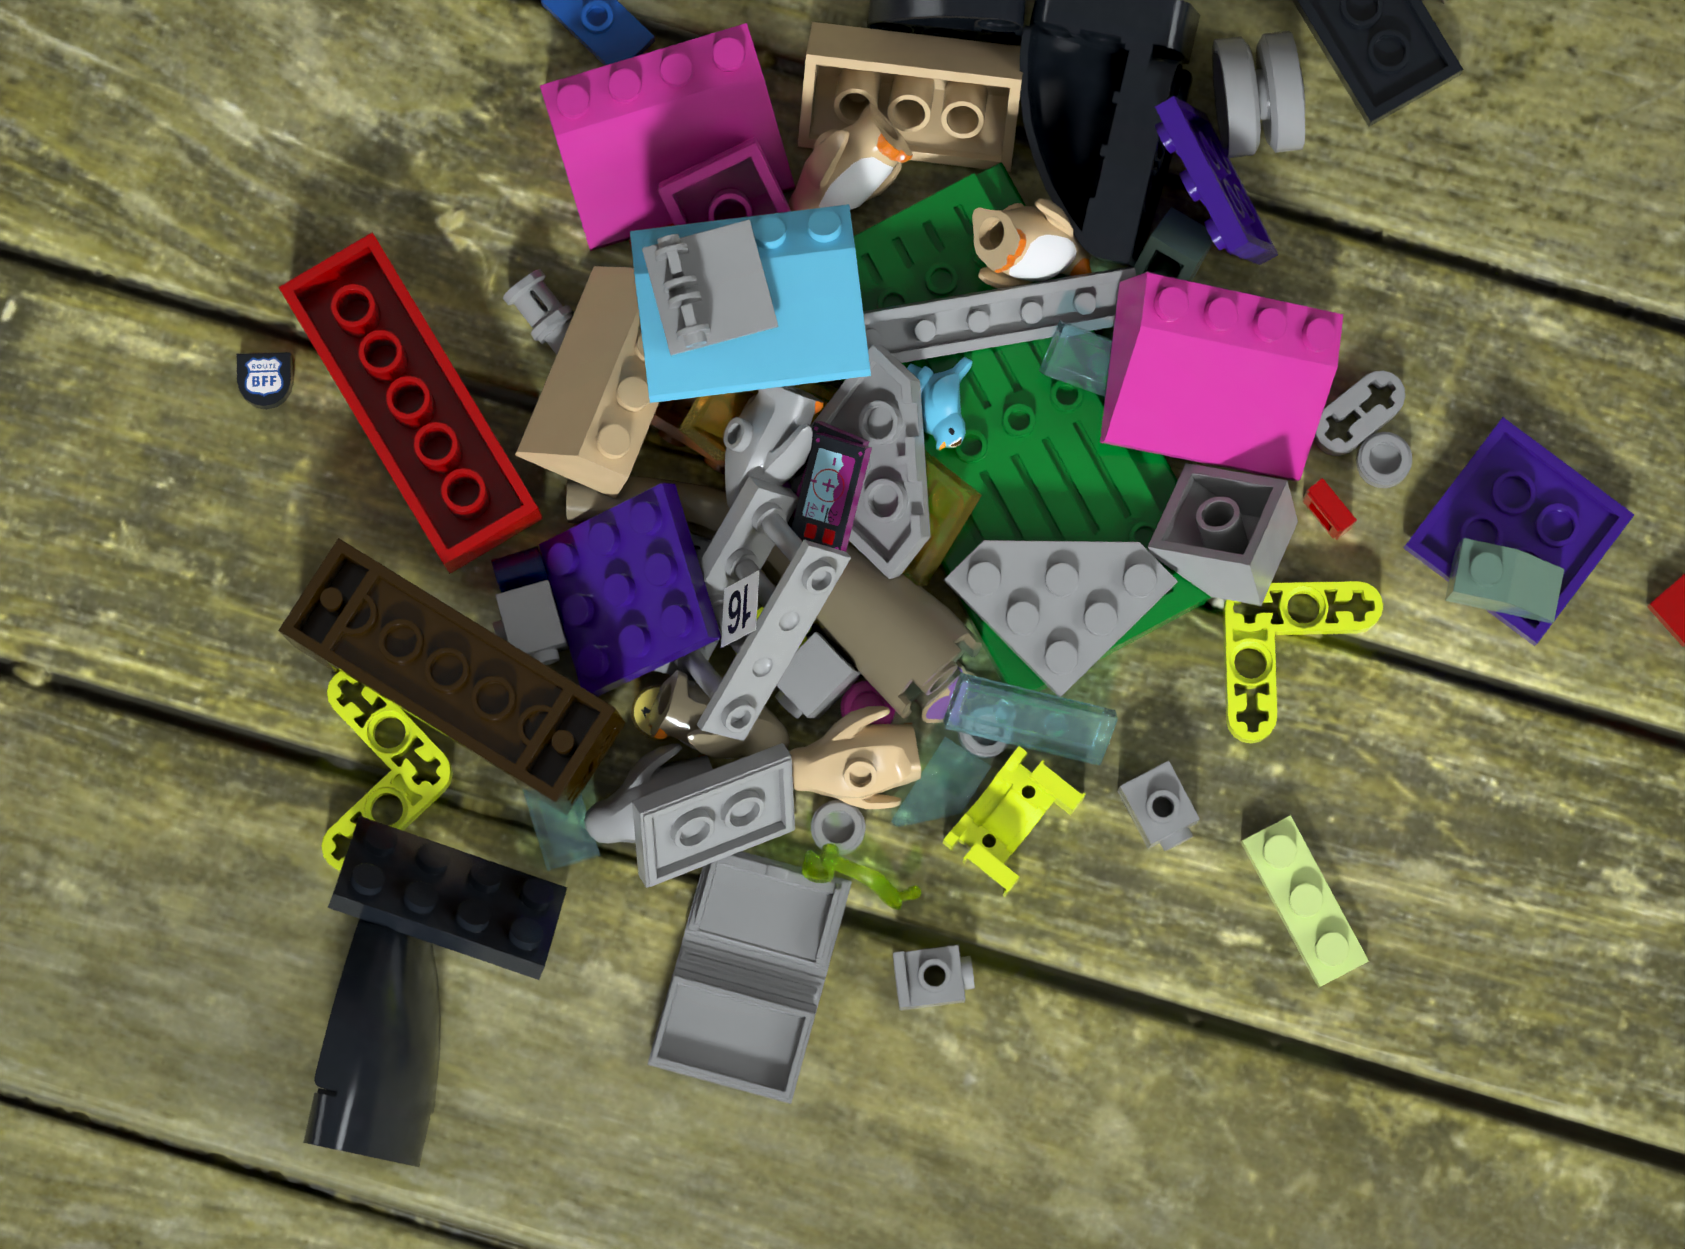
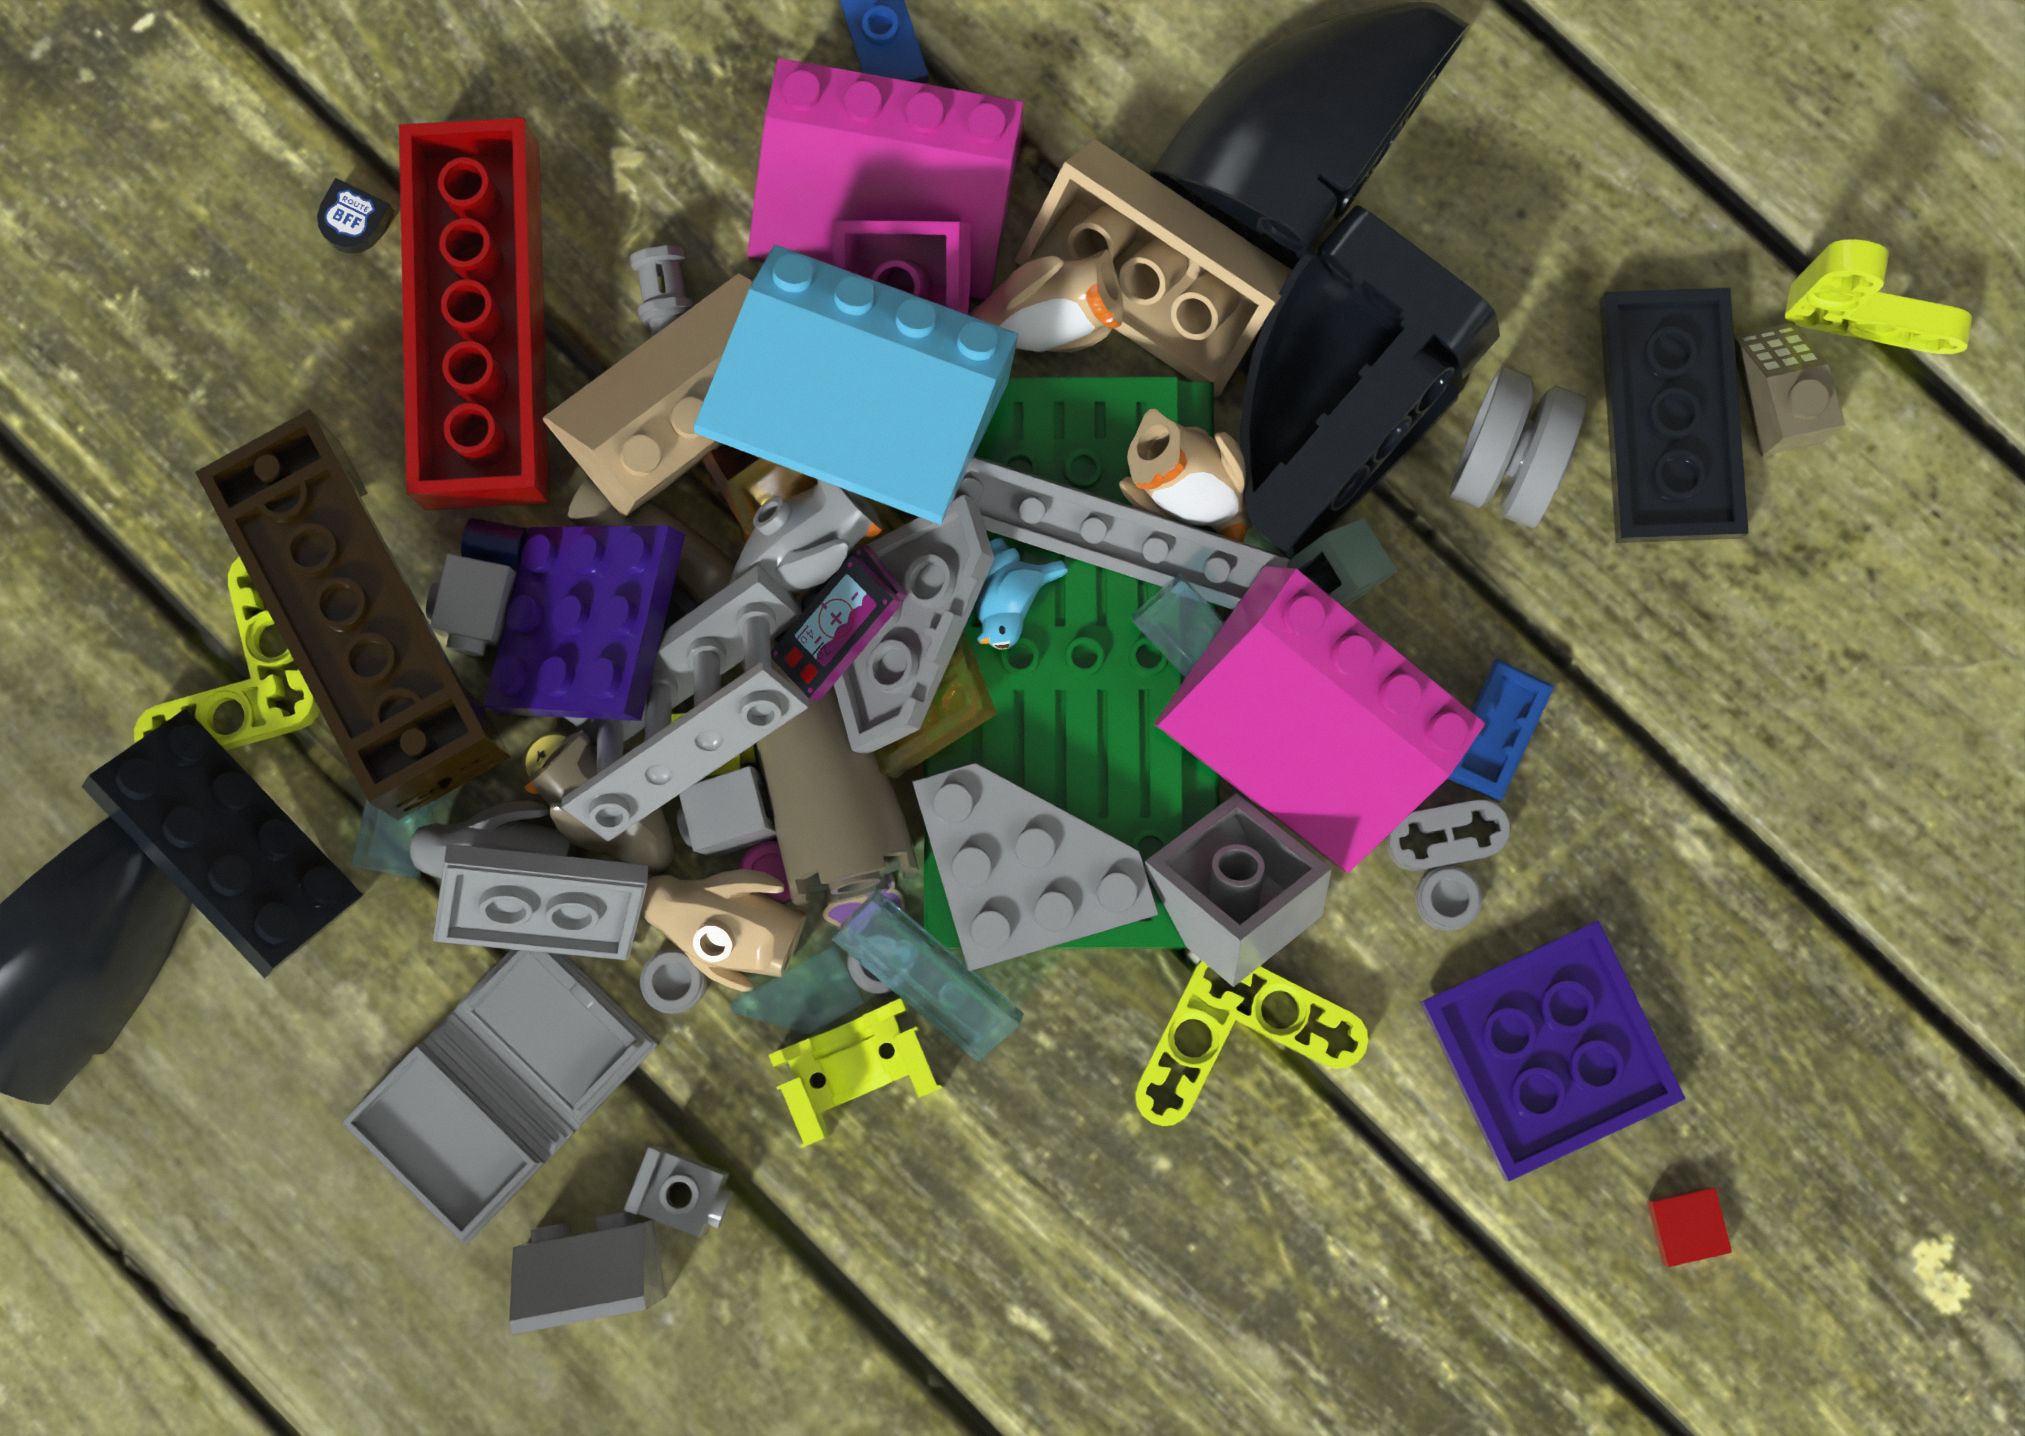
camera: 30 degrees right, 0 degrees up
light grey hinge [642,219,779,356] -> none
white sticker [721,570,759,648] -> none
clear neon green piece [802,843,922,910] -> none
light grey brick [1117,761,1200,852] -> none
dark purple plate [1155,96,1279,265] -> none
yellowish green plate [1241,815,1369,988] -> none
red tile [1303,478,1357,540] -> none
sand green slope [1445,538,1564,623] -> none
none -> light grey slope [509,1211,666,1335]
none -> blue plate [1447,659,1554,803]

